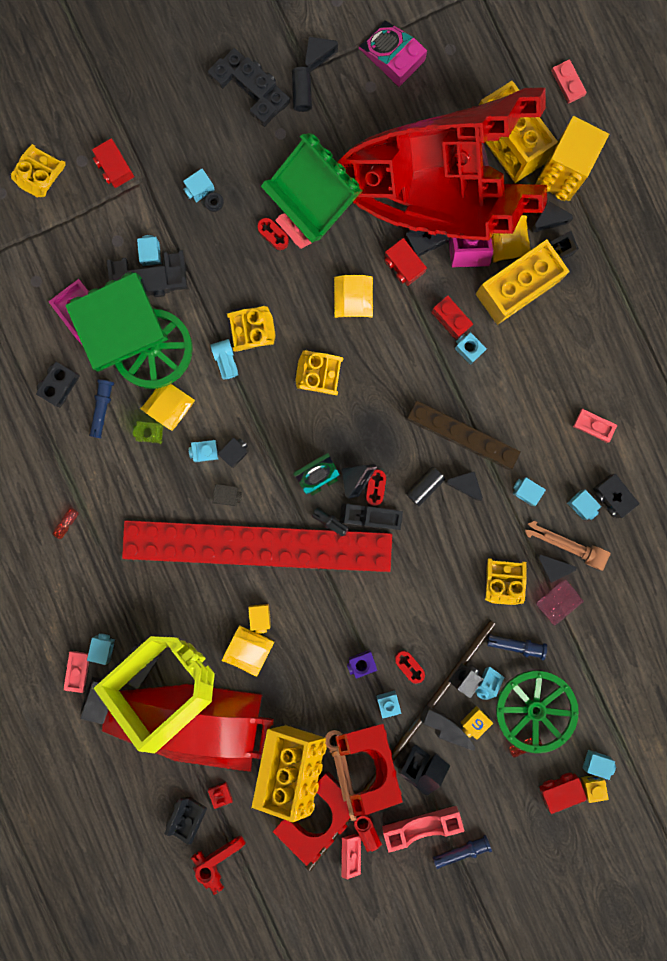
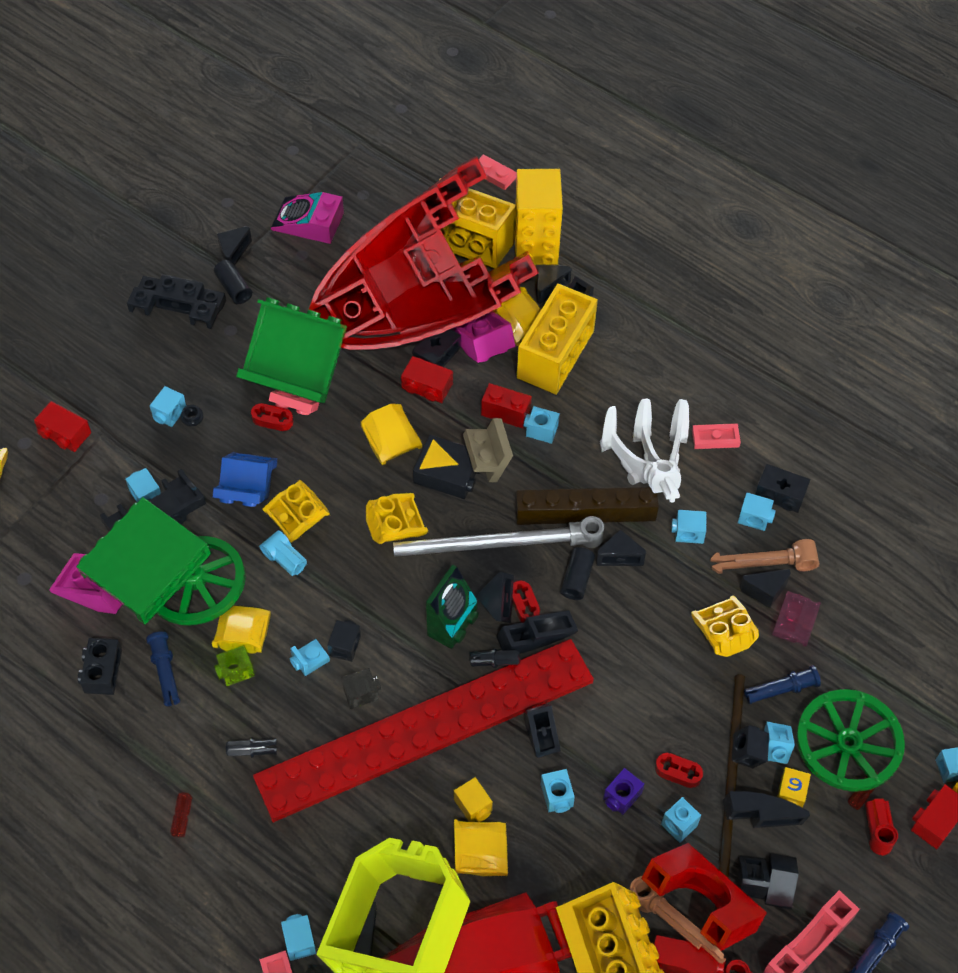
camera: 25 degrees left, 30 degrees down
none -> blue bracket [213,452,278,507]
none -> black axle [226,737,277,758]
none -> flat silver piece [393,516,604,557]
none -> black brick [413,435,481,500]
none -> dark tan bracket [463,418,513,482]
none -> black slope [525,704,561,758]
none -> medium azure brick [541,769,575,813]
none -> white piece [600,399,689,502]
none -> red piece [865,799,898,856]

